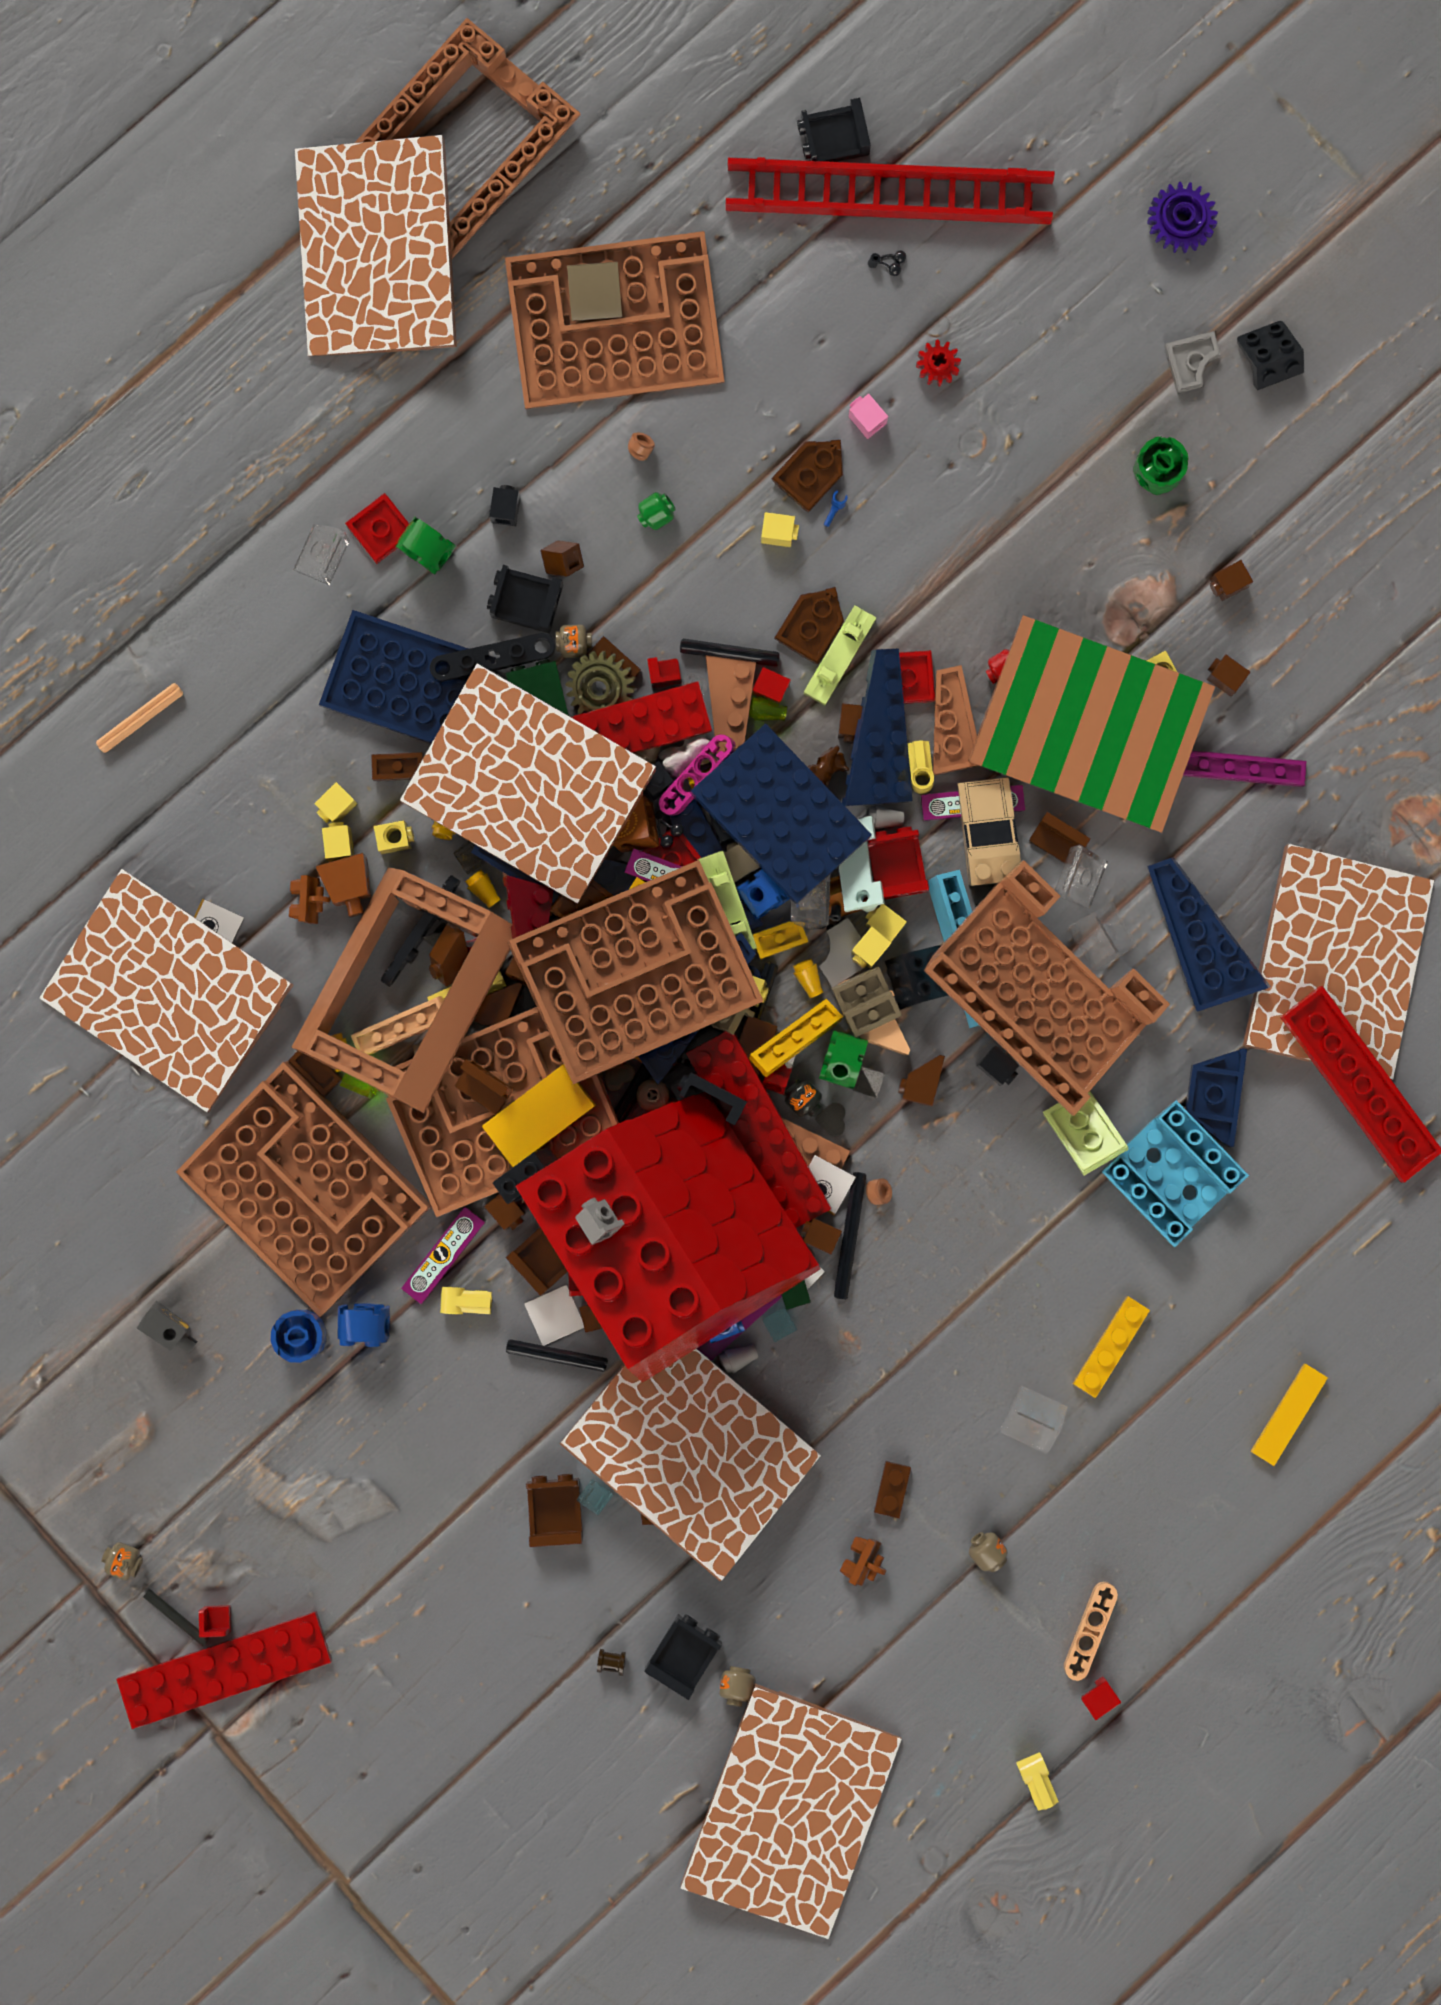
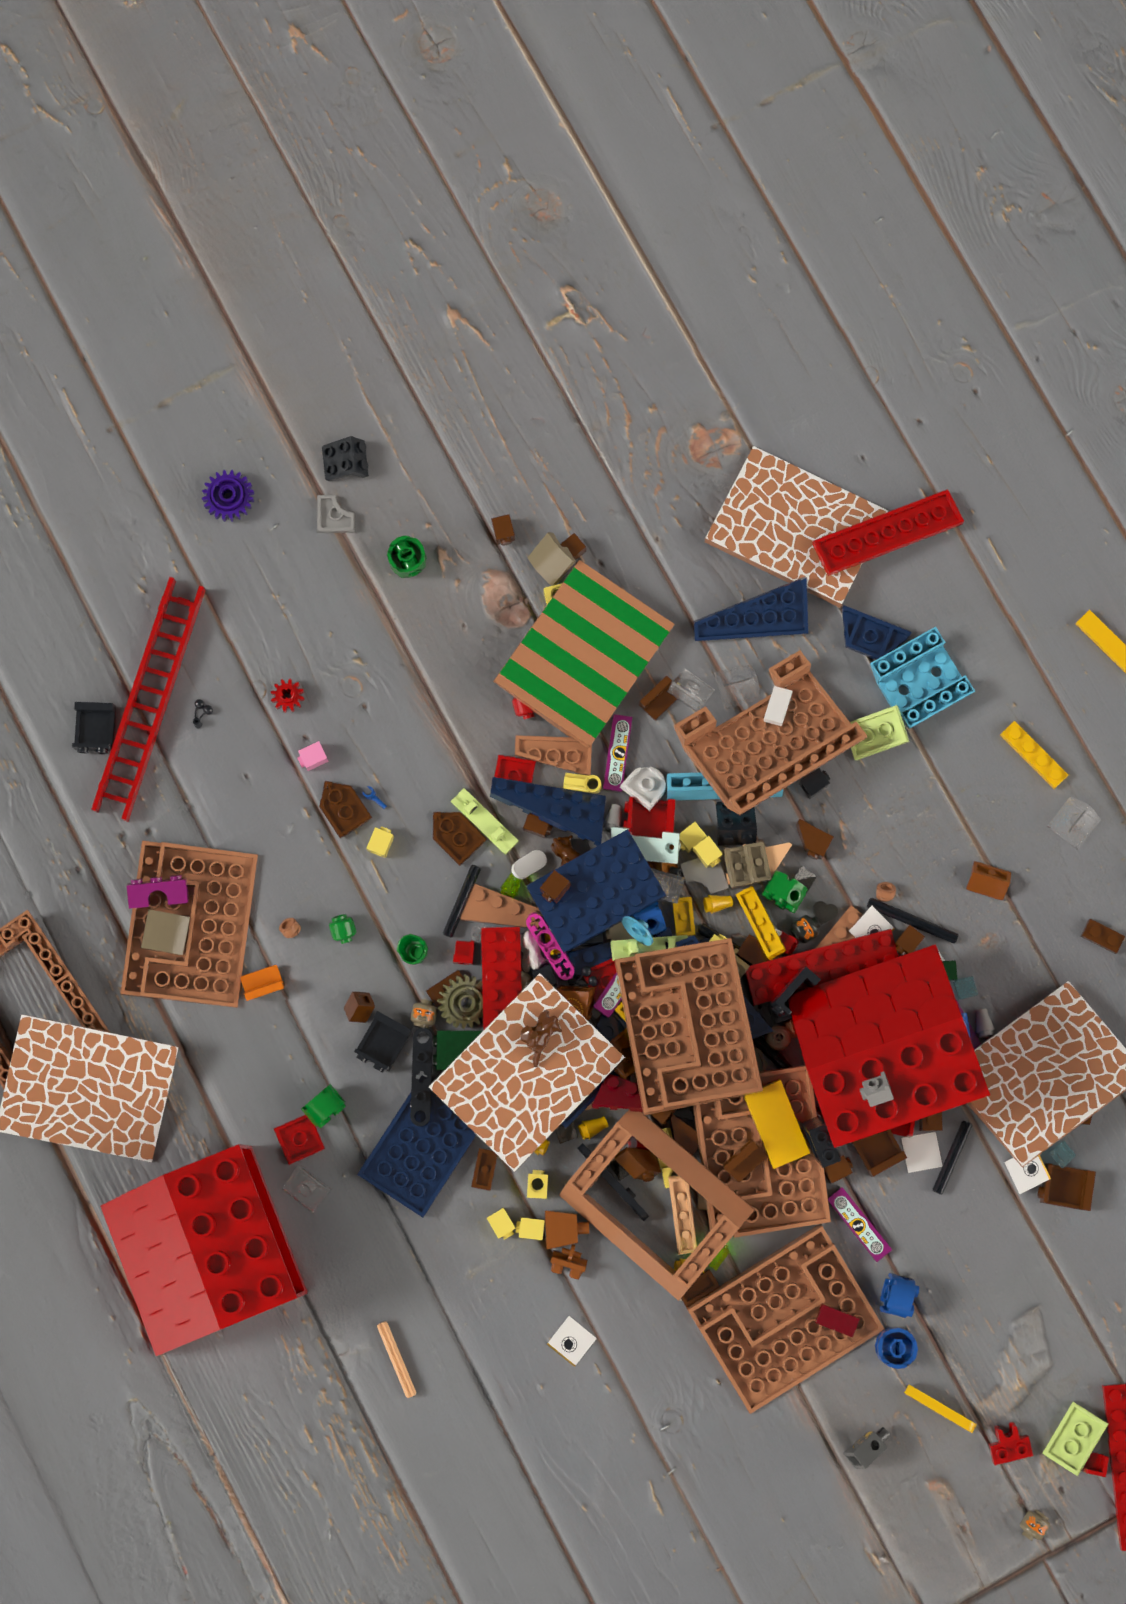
camera: 80 degrees left, 5 degrees down
nougat slope [40,869,293,1112] -> none
pearl dark grey bar [143,1589,210,1646] -> none
light yellow piece [440,1287,492,1314] -> none
black brick [489,485,521,526] -> none
red panel [752,667,791,703] -> none
tan slope [957,778,1021,886] -> none
magenta tile [1183,750,1307,787] -> none
none -> red slope [100,1144,308,1356]
none -> magenta arch [126,875,189,909]
none -> orange panel [240,964,284,1001]
none -> green hair [397,934,428,965]
none -> white tile [512,850,547,879]
none -> reddish brown animal [521,1010,562,1067]
none -> dark tan slope [527,532,576,586]
none -> reddish brown brick [540,870,571,904]
none -> white tile [620,767,666,811]
none -> medium azure dish [622,916,653,946]
none -> white tile [764,686,793,726]
none -> dark red tile [815,1303,860,1338]
none -> yellow beam [904,1384,977,1433]
none -> dark orange panel [966,861,1011,900]
none -> red plate [989,1422,1033,1465]
none -> white sticker [1004,1155,1051,1194]
none -> yellowish green tile [1042,1402,1108,1476]

